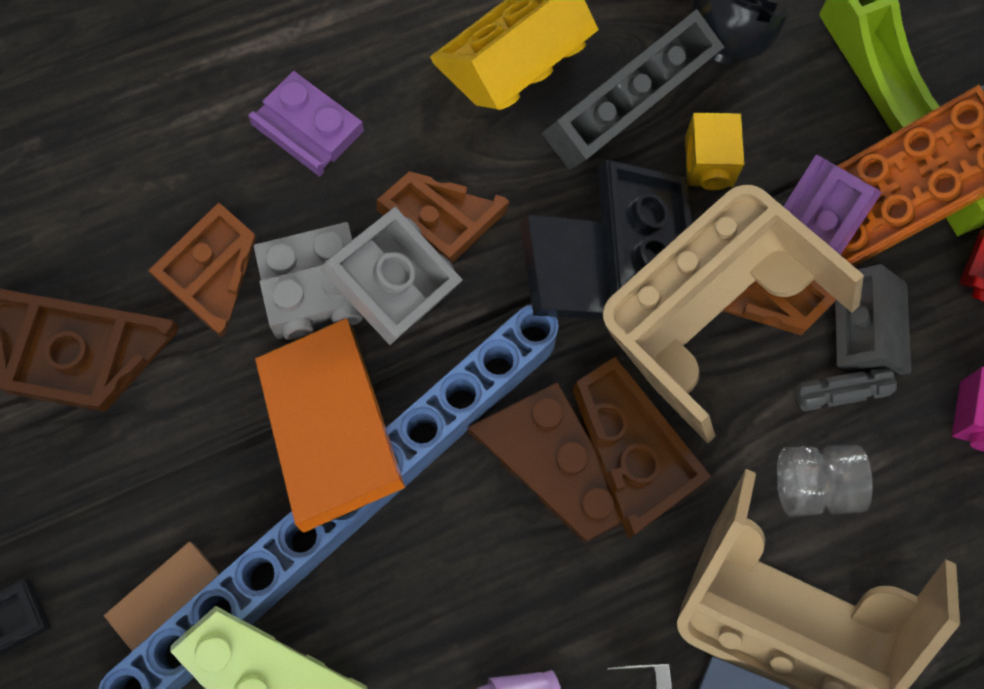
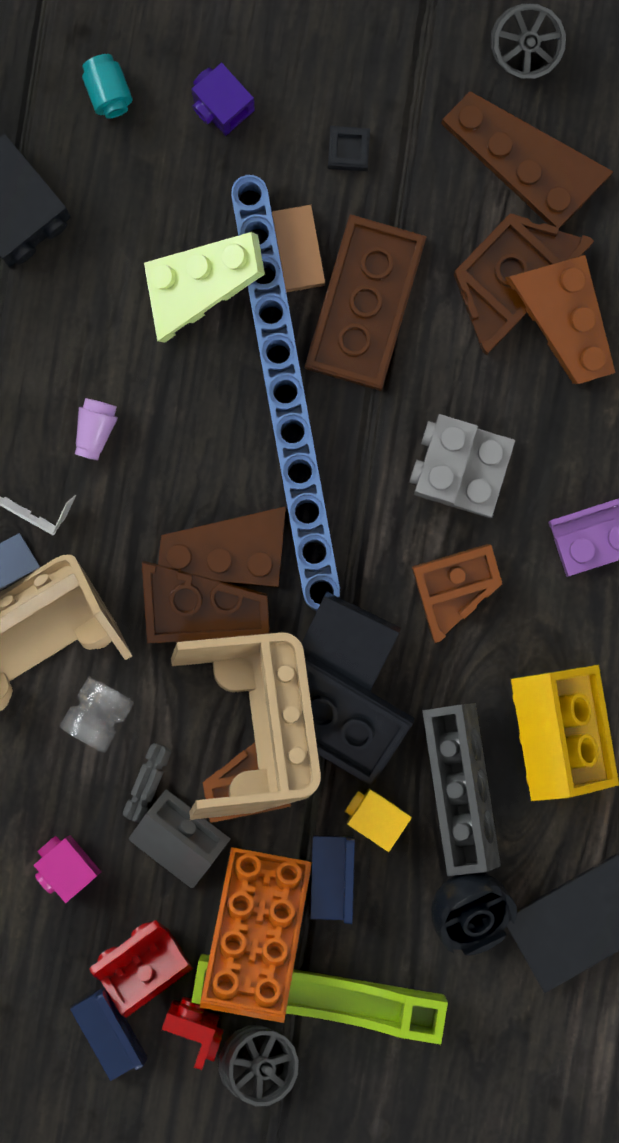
camera: 125 degrees right, 15 degrees up
dark orange wing [148,203,256,337] -> none
orange tile [255,318,405,533] -> none
light grey plate [320,206,462,345] -> none
medium lavender plate [783,155,882,255] -> none
none -> reddish brown tile [305,214,427,391]
none -> dark blue panel [311,835,355,924]
none -> dark orange wing [505,255,615,384]

